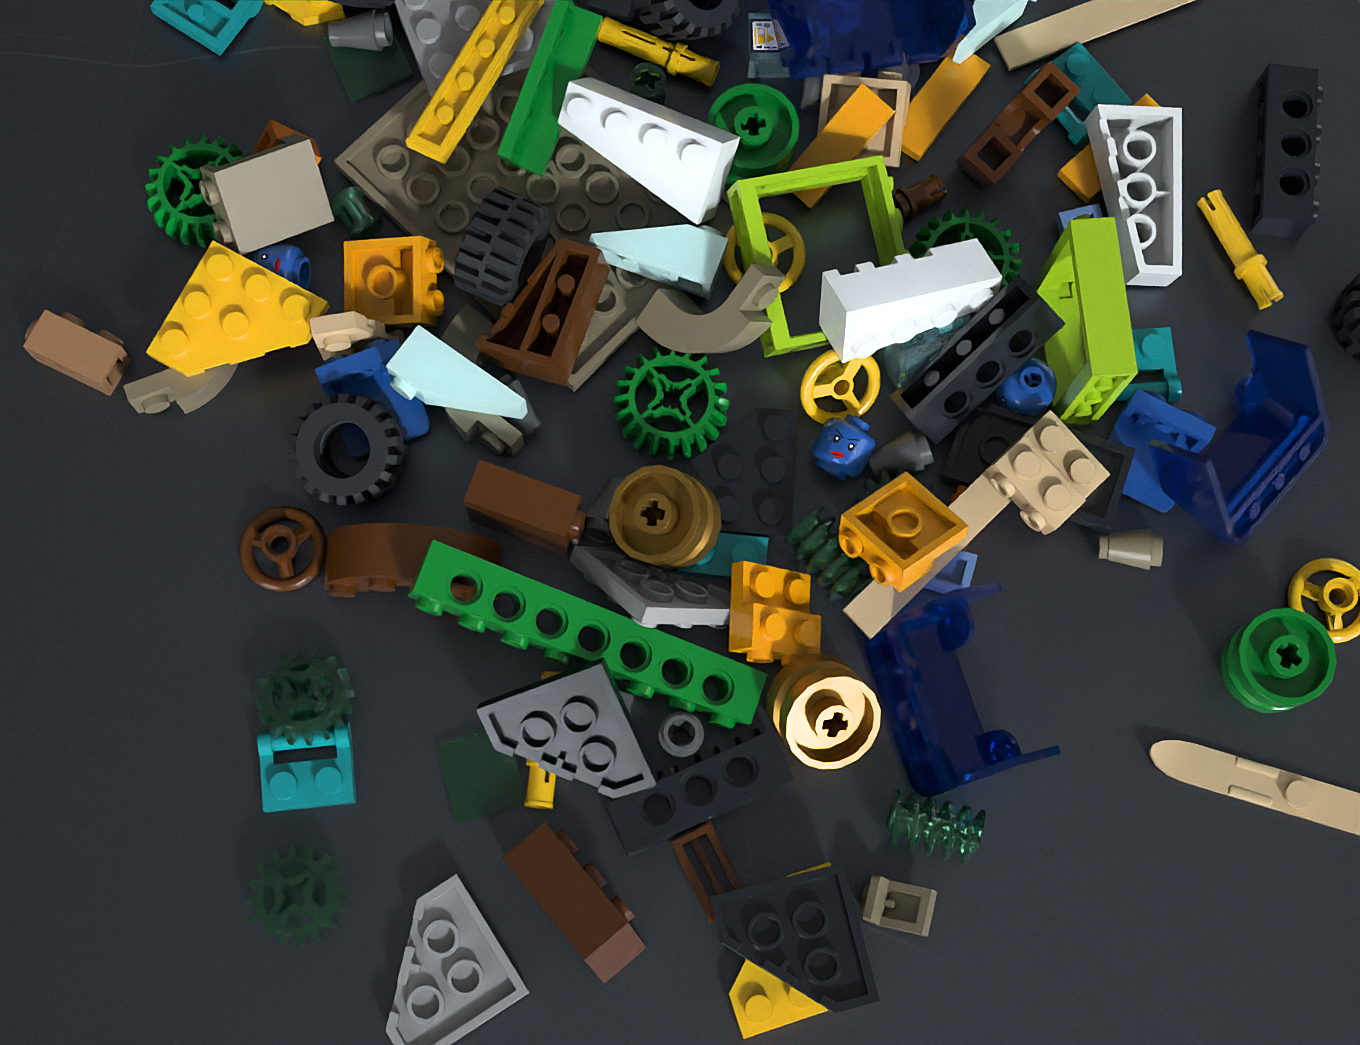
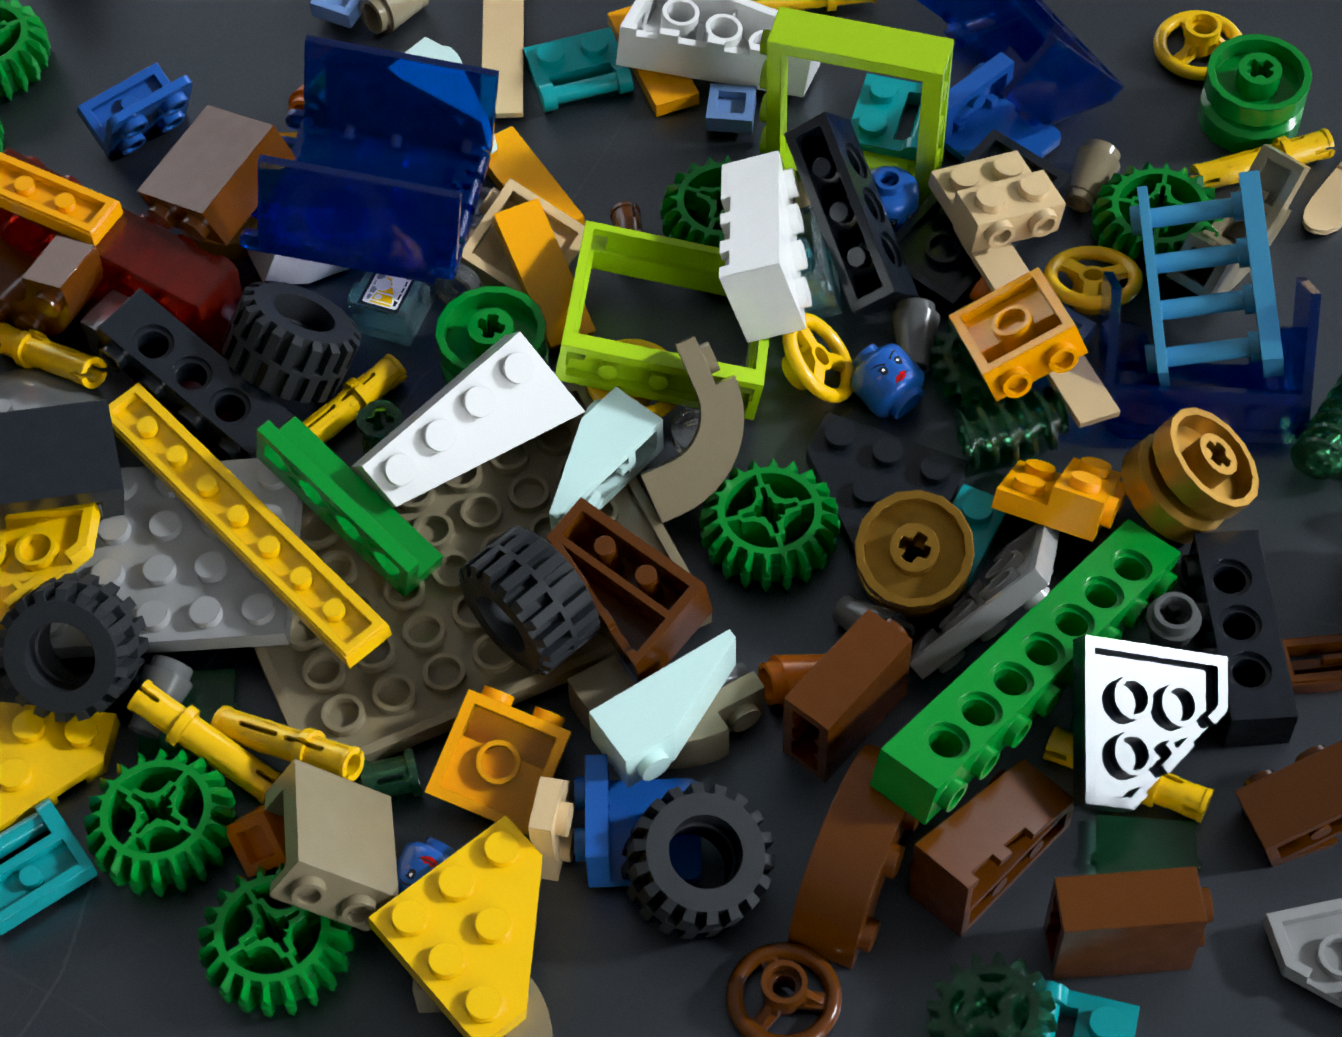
camera: 60 degrees left, 20 degrees down
reddish brown arch [955,61,1081,190] -> none
none -> green gear [84,747,238,898]
none -> yellow pin [127,679,282,804]
none -> yellow pin [211,705,365,781]
none -> orange cone [758,653,826,708]
none -> reddish brown wedge [909,758,1074,937]
none -> yellow piece [1043,246,1143,315]
none -> reddish brown brick [1043,866,1214,980]
none -> green gear [1091,161,1223,282]
none -> dark azure fence [1129,170,1284,391]
none -> dark tan arch [1166,144,1310,295]
none -> yellow pin [1189,128,1335,189]

